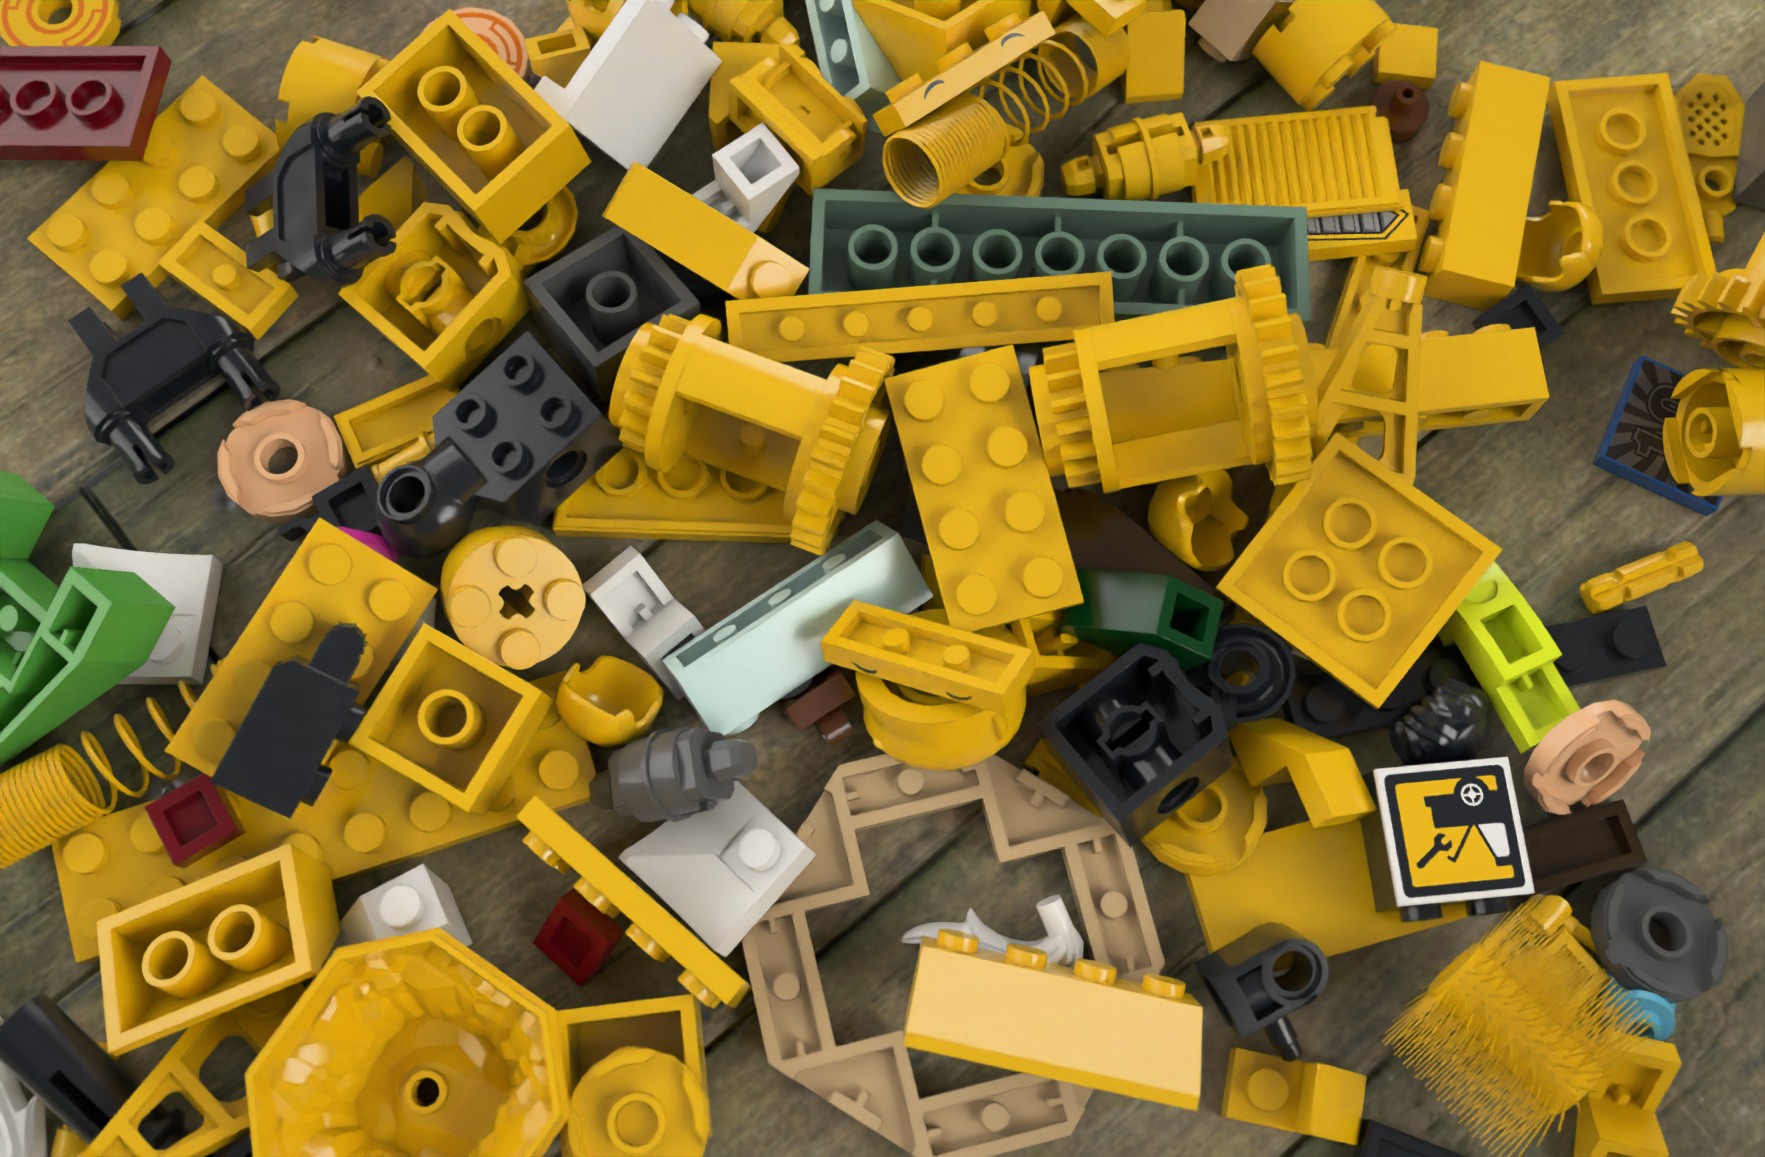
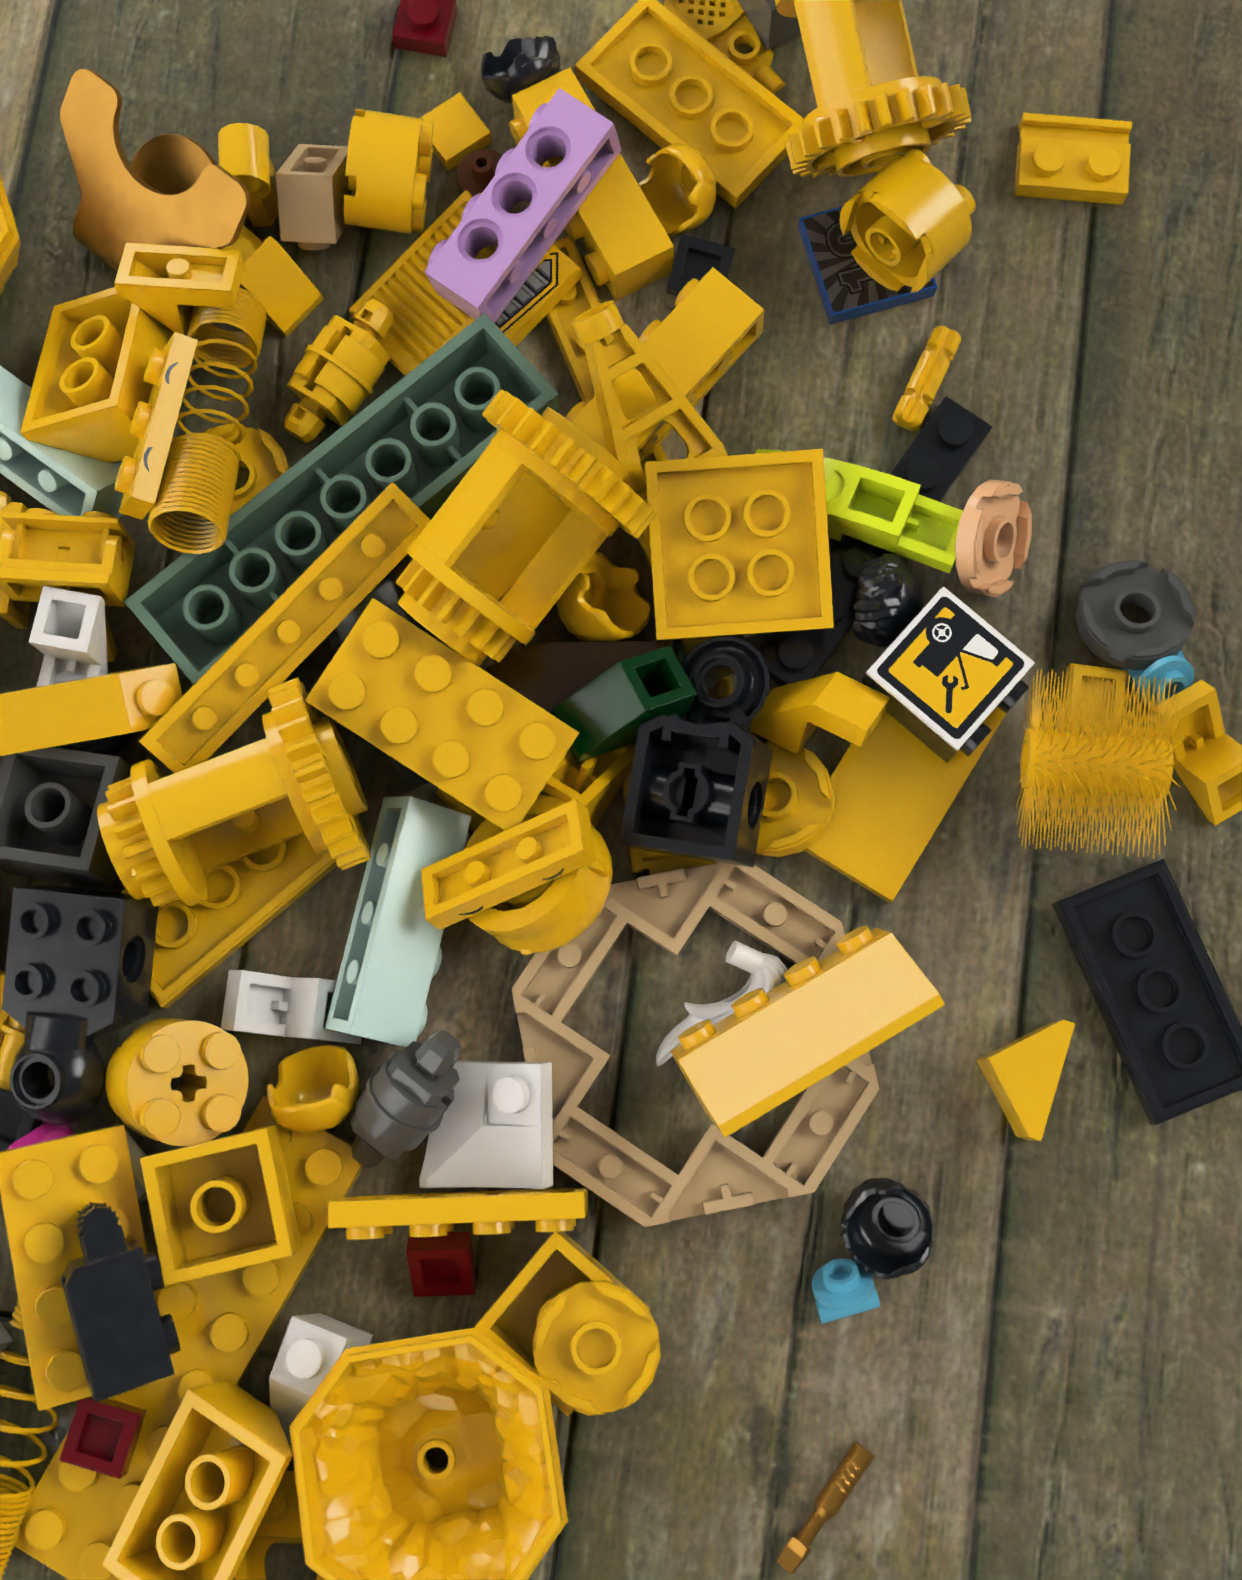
camera: 35 degrees left, 5 degrees up
reddish brown tile [777,668,855,746] -> none
black piece [1194,922,1329,1062] -> none
yellow slope [1221,1048,1367,1146] -> none
dark brown tile [1516,799,1648,899] -> none
yellow hand [1516,894,1598,954] -> none
none -> lavender brick [424,88,622,323]
none -> black hair [481,36,561,104]

